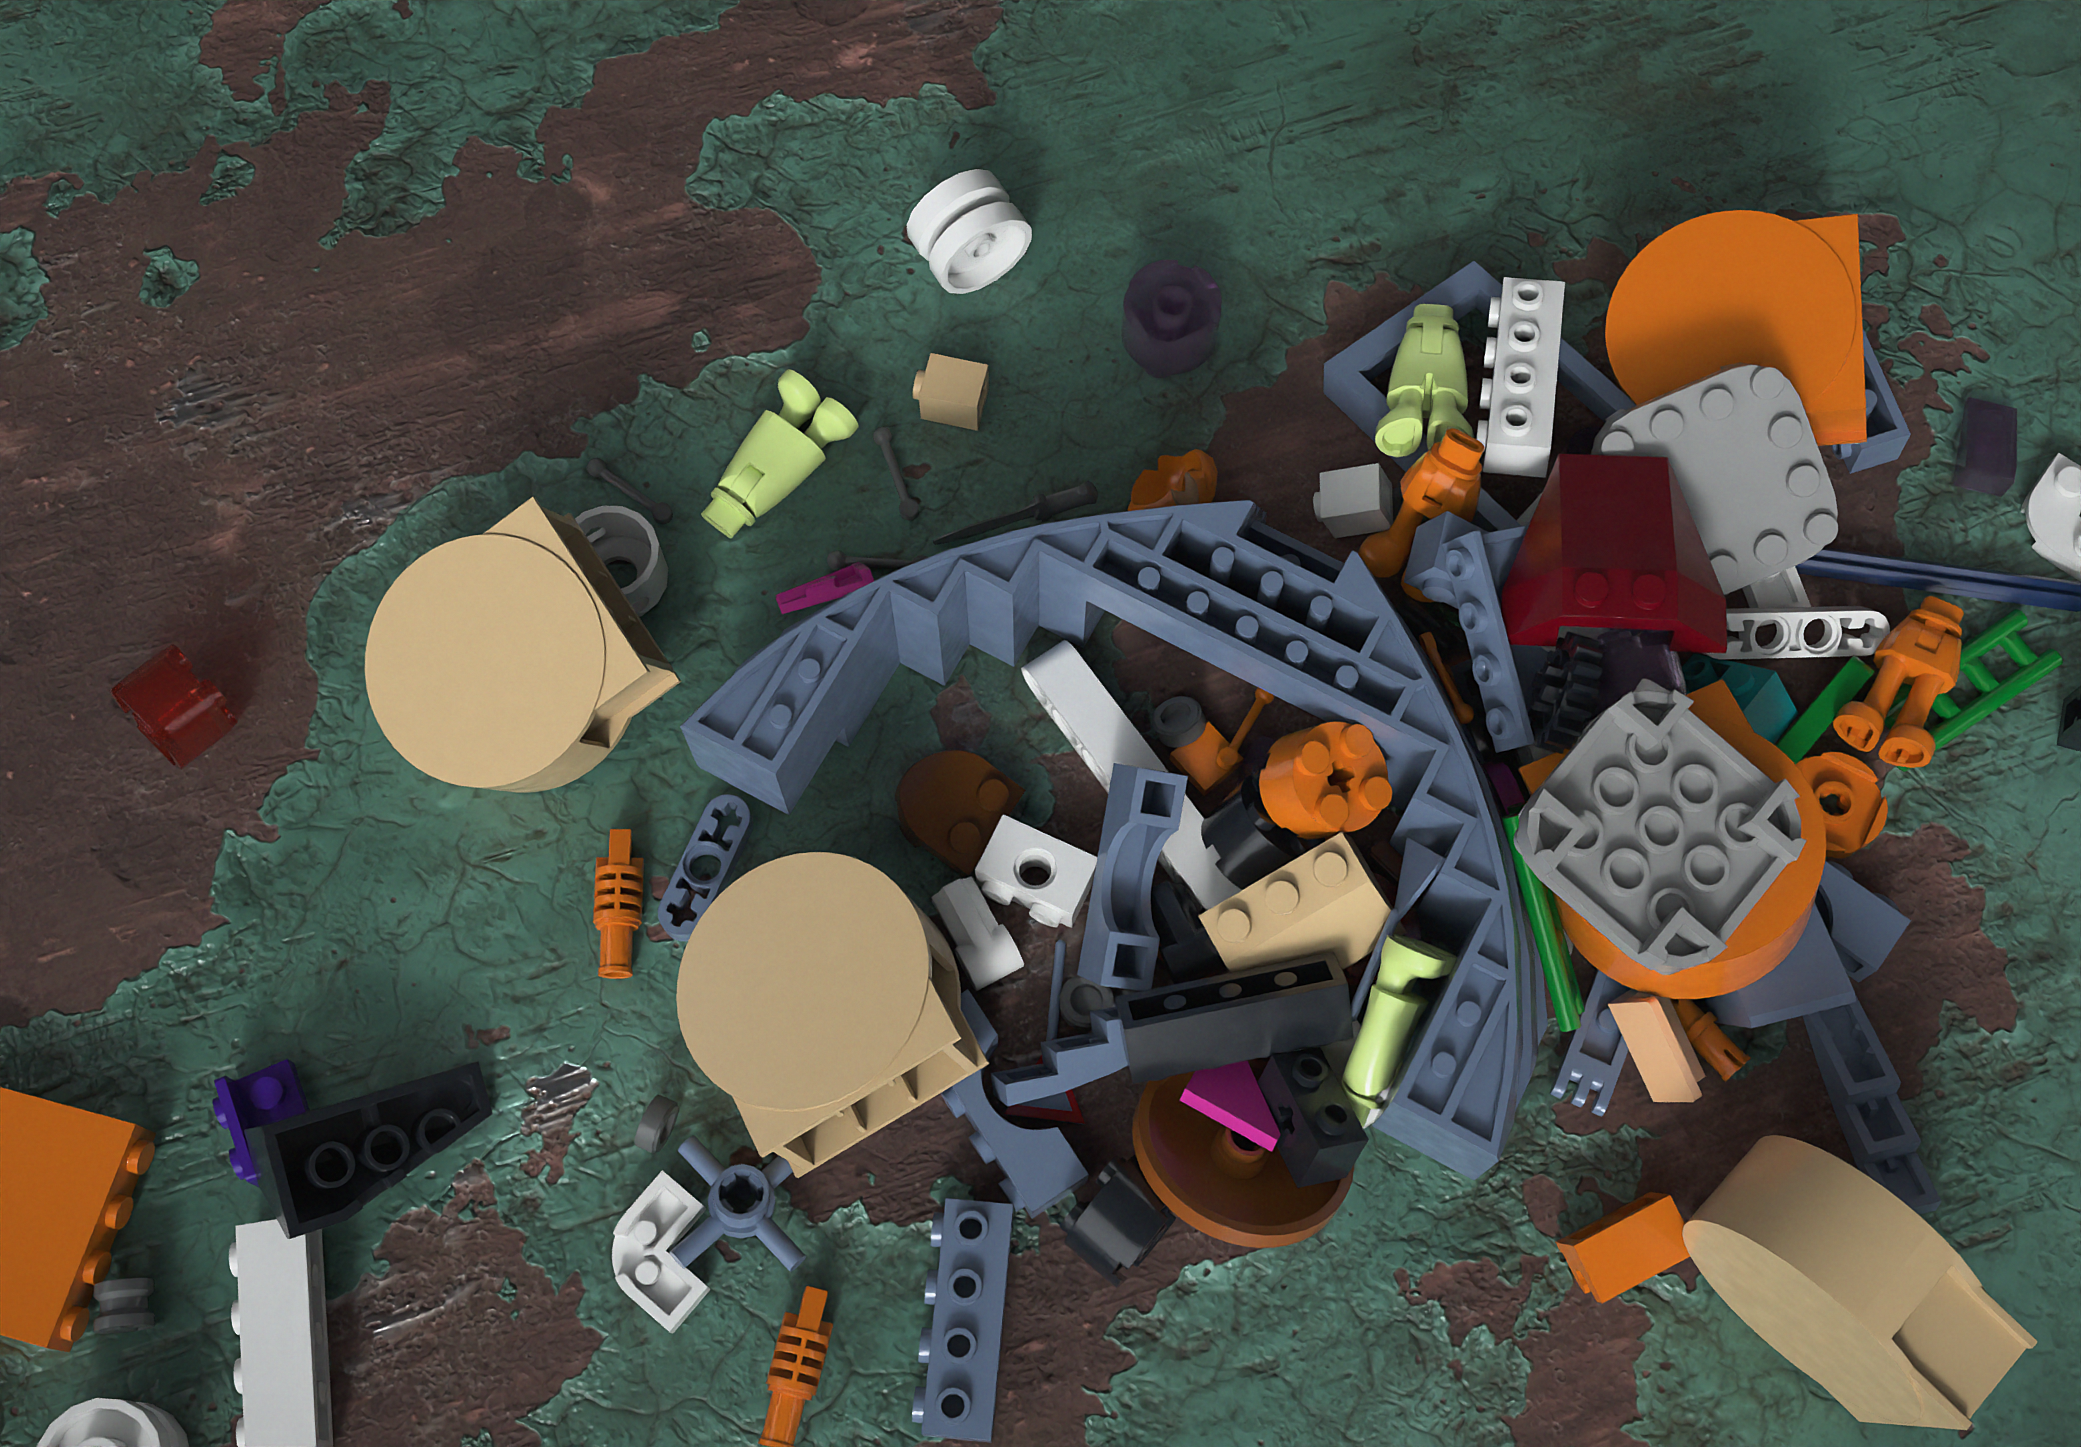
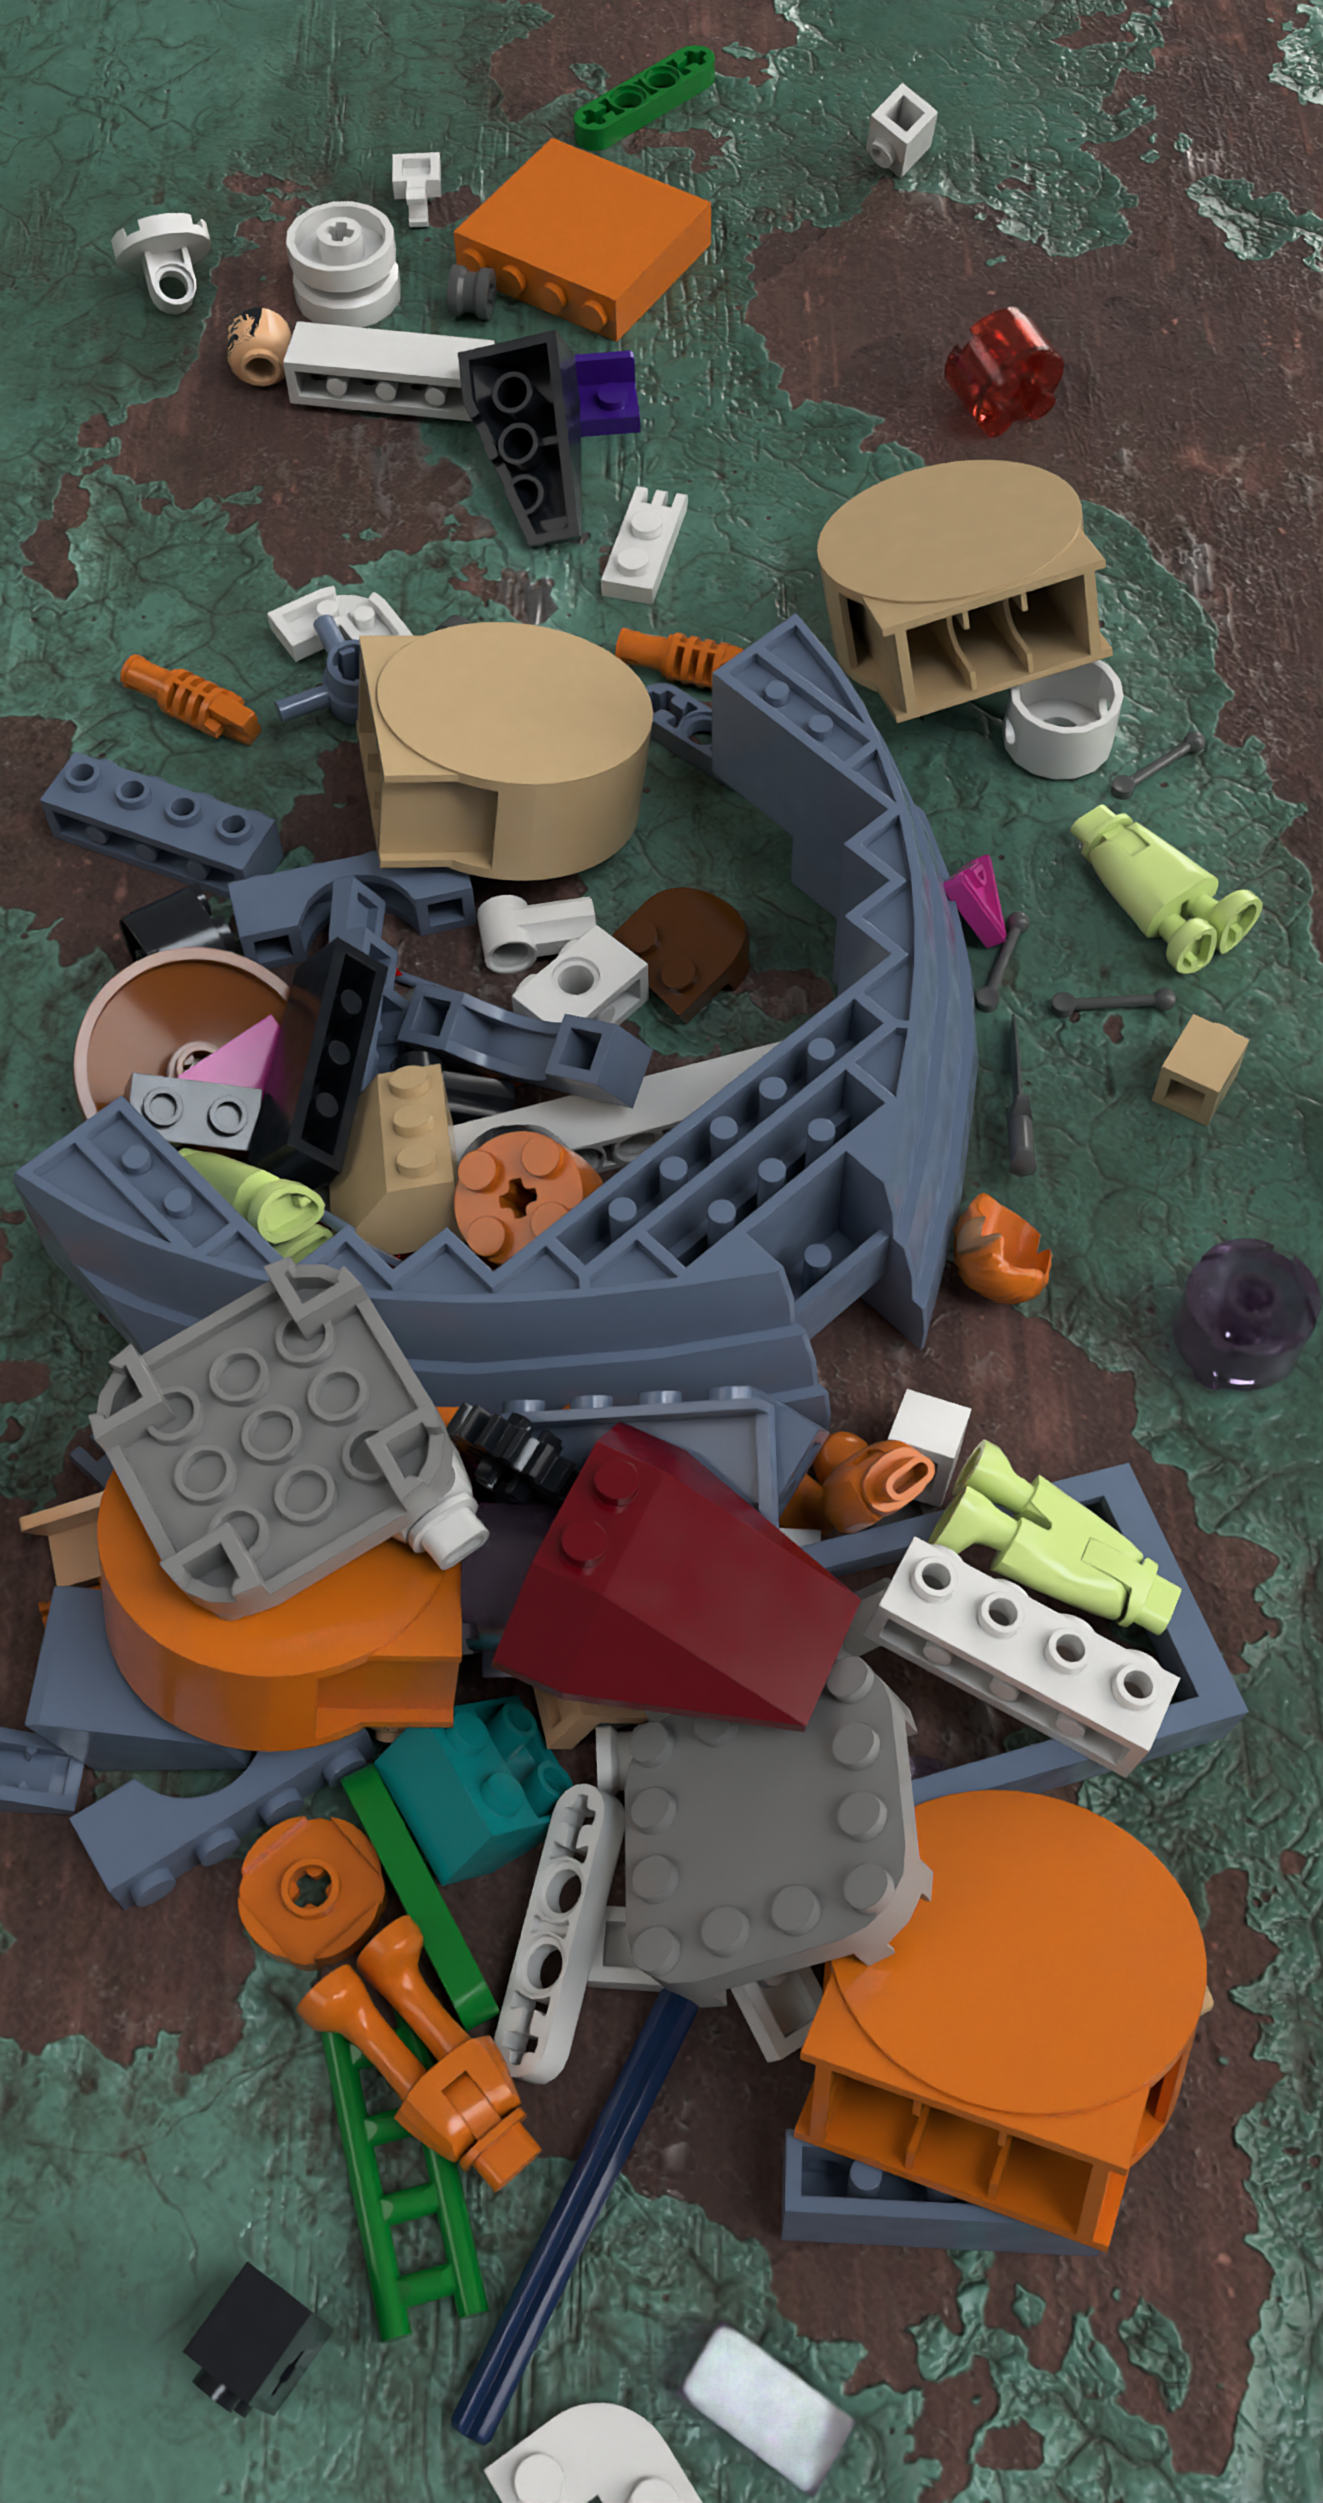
camera: 110 degrees right, 10 degrees down
none -> white hinge [601,486,688,605]

